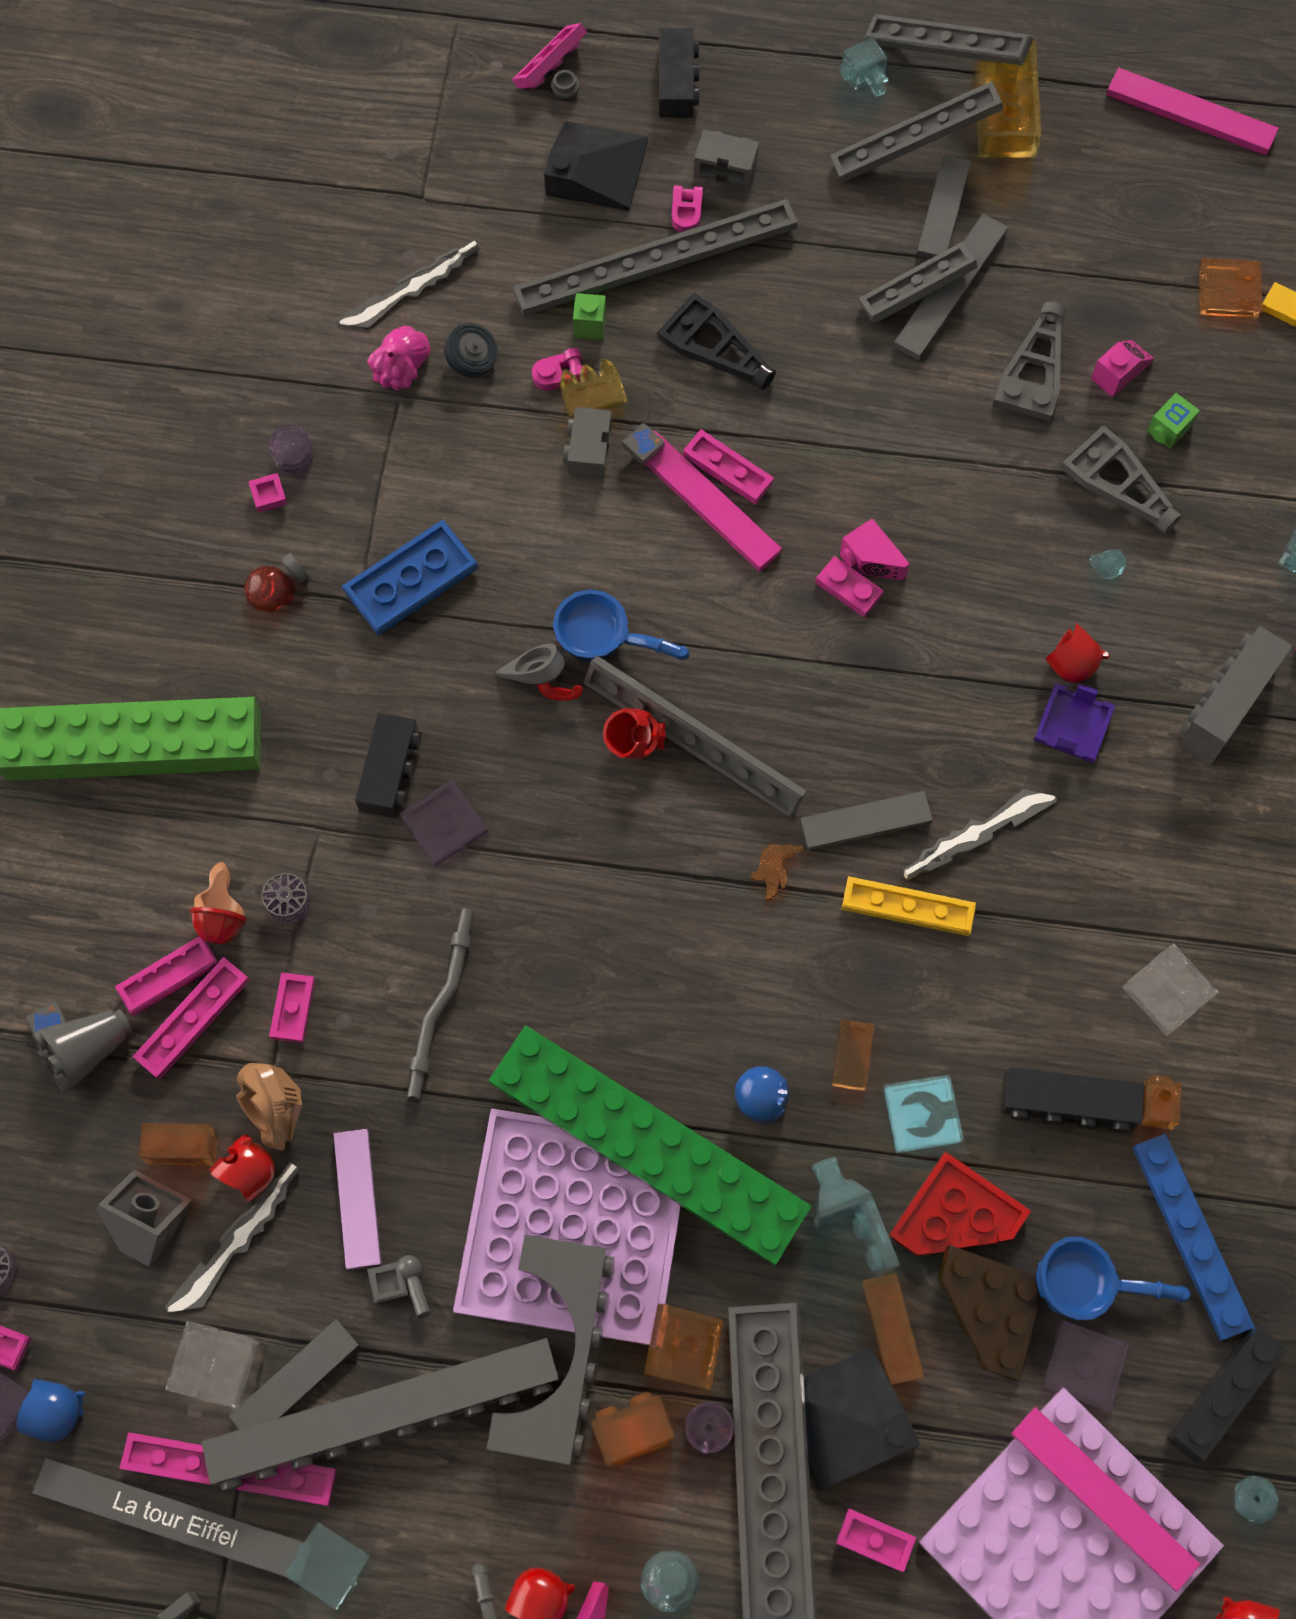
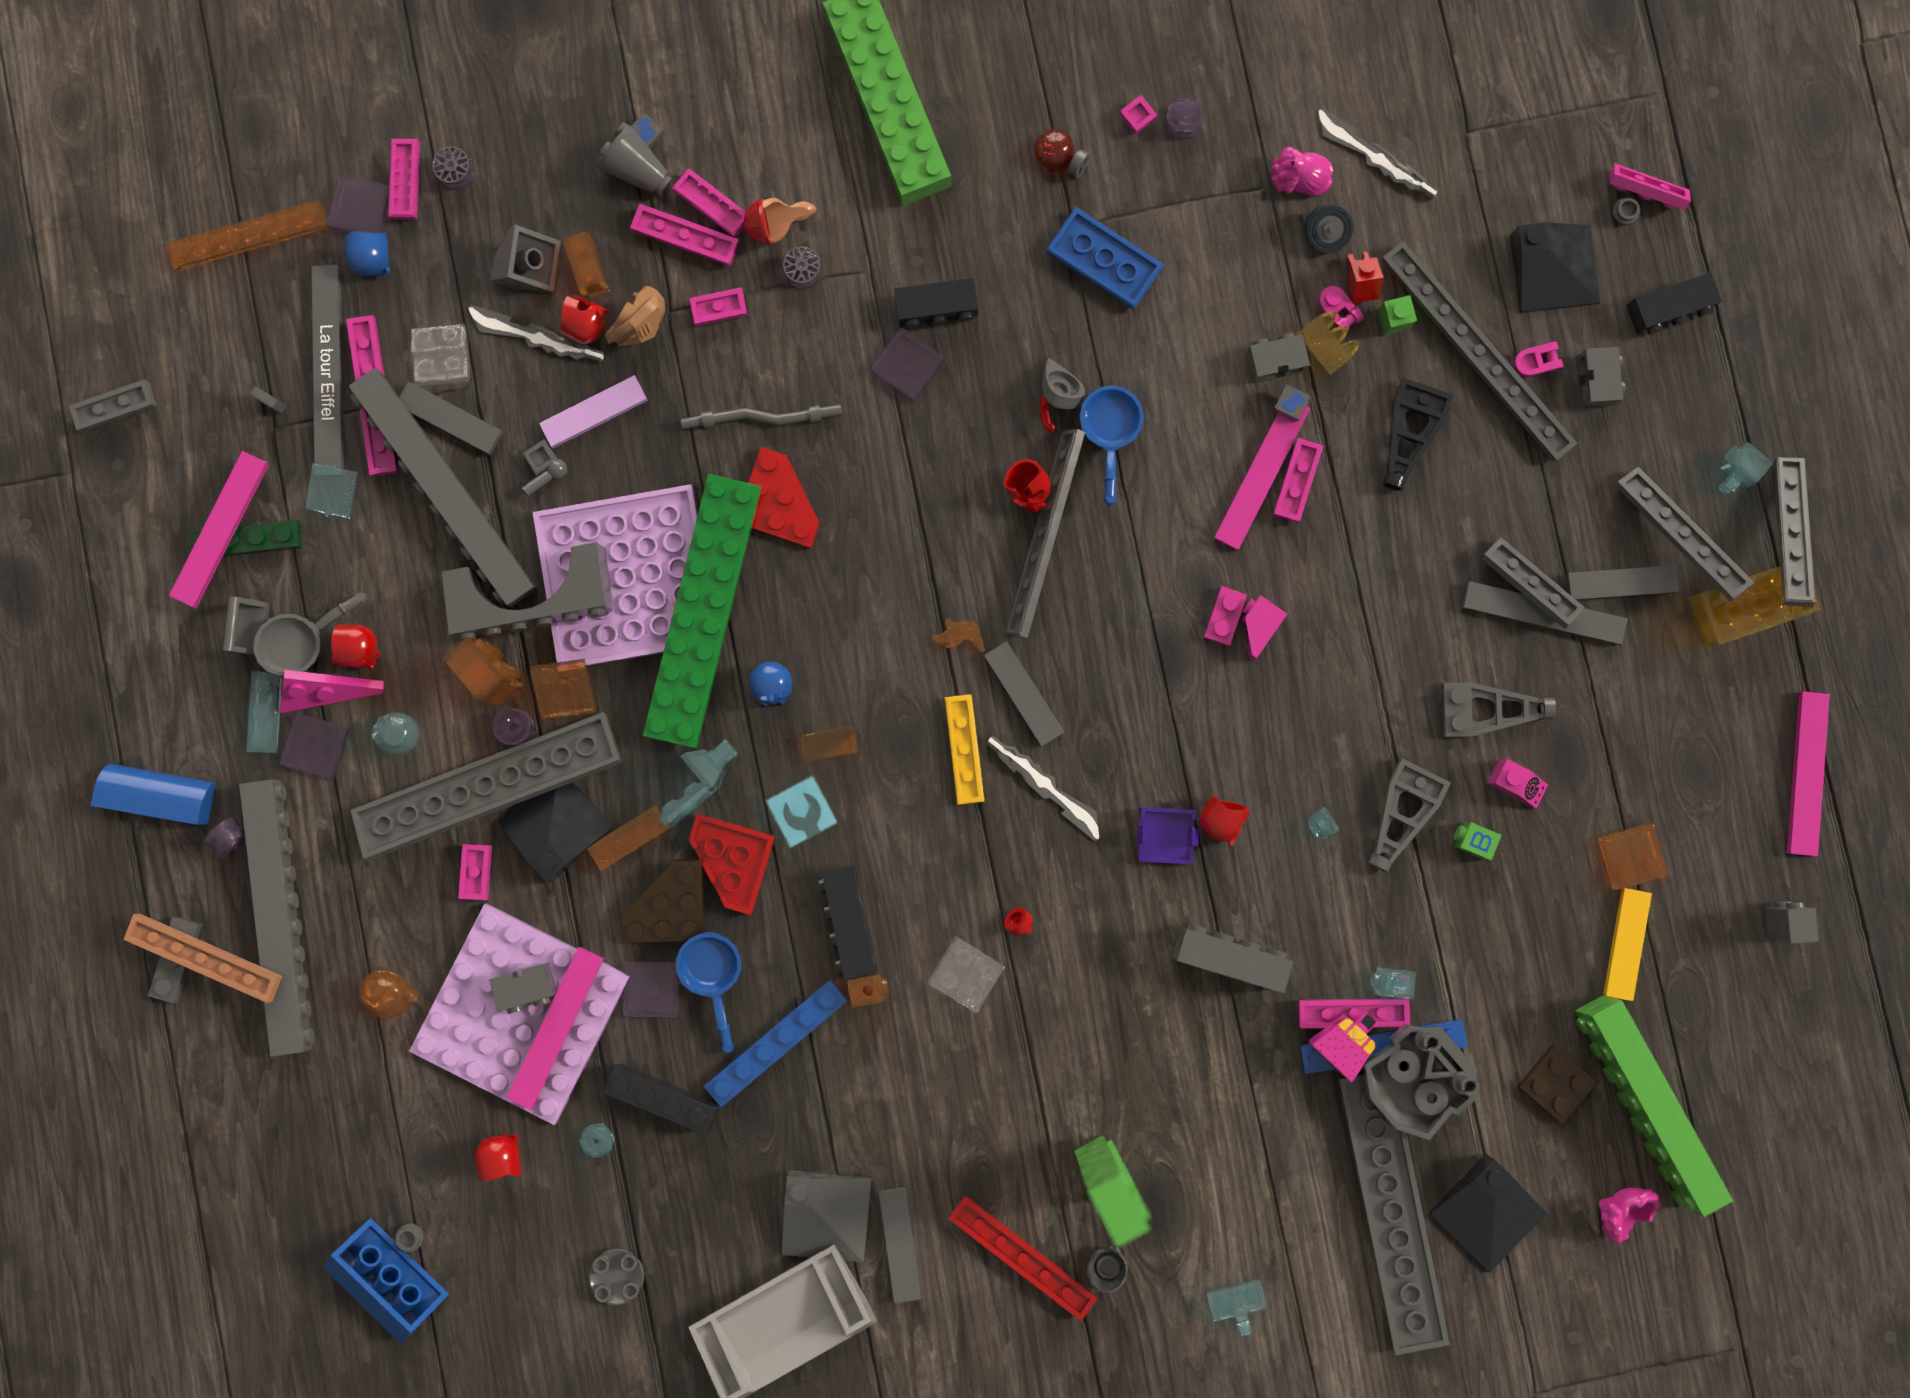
camera: 75 degrees right, 15 degrees up
none -> dark grey brick [489,962,557,1014]
none -> red plate [748,447,820,549]
none -> red tile [1004,907,1033,936]
none -> red brick [1347,251,1384,303]

